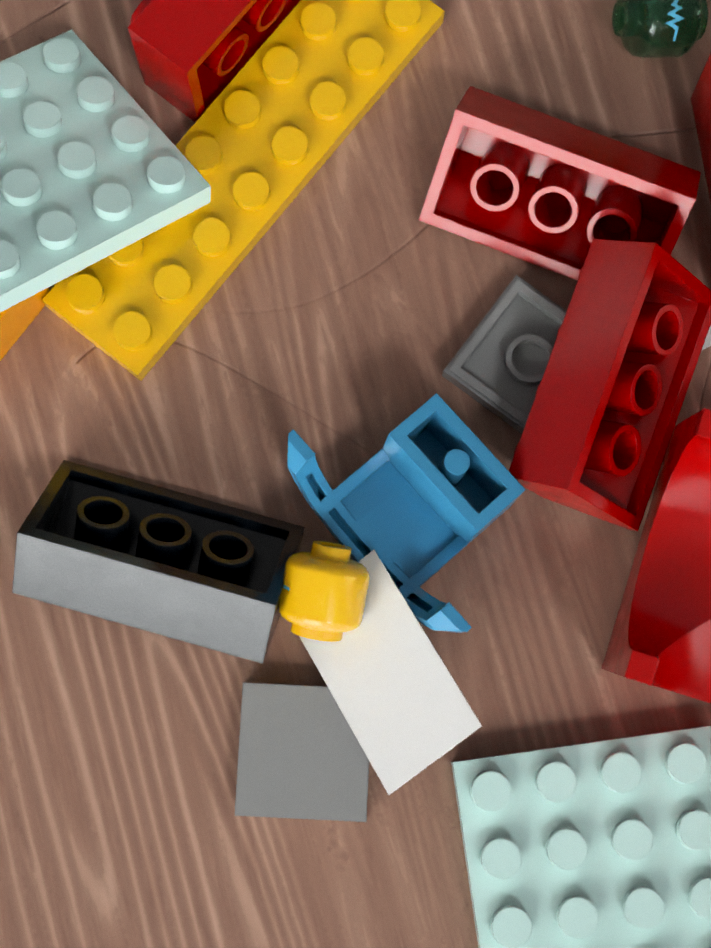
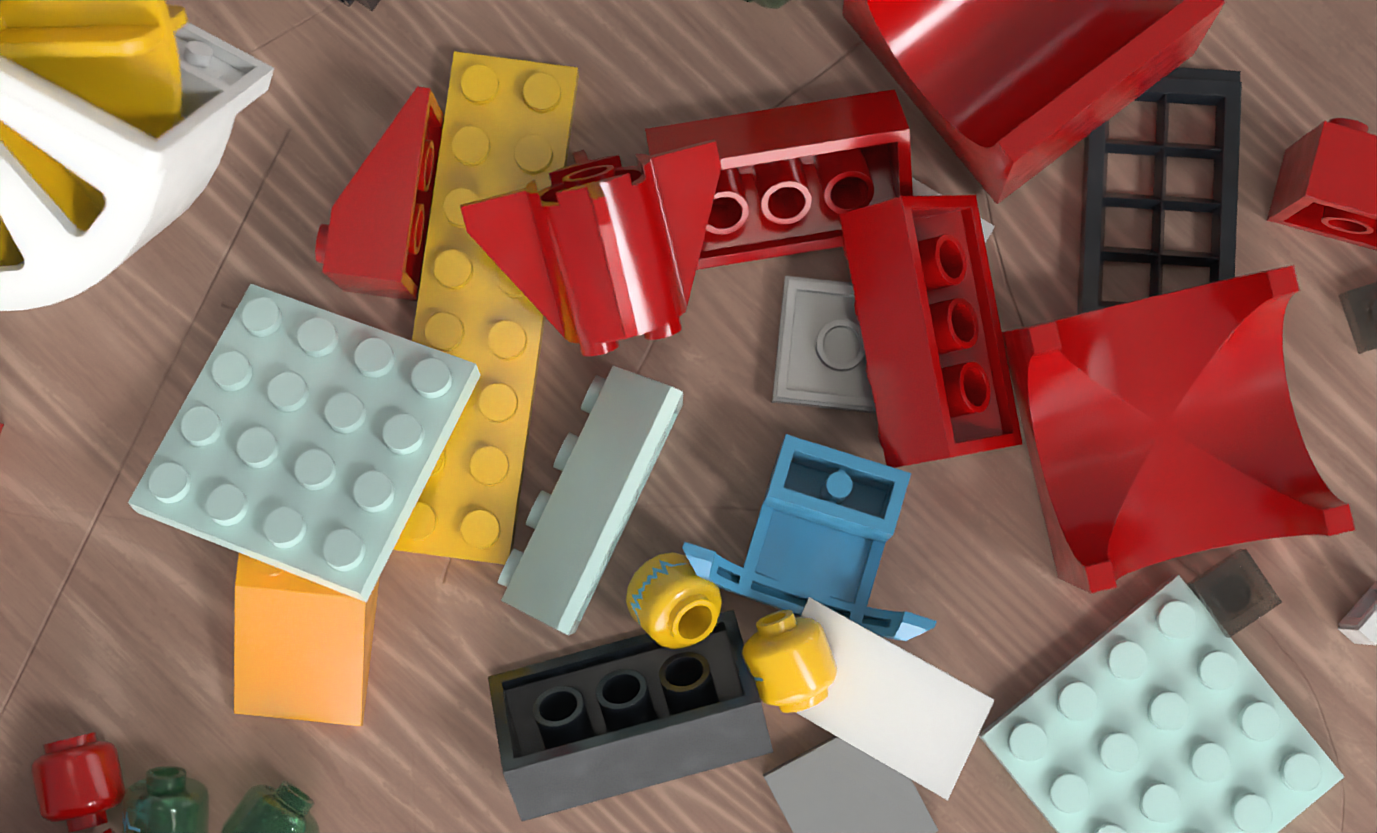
camera: 30 degrees left, 5 degrees up
none -> red brick [460,139,722,357]
none -> light aqua slope [498,366,683,635]
none -> yellow head [626,552,722,649]

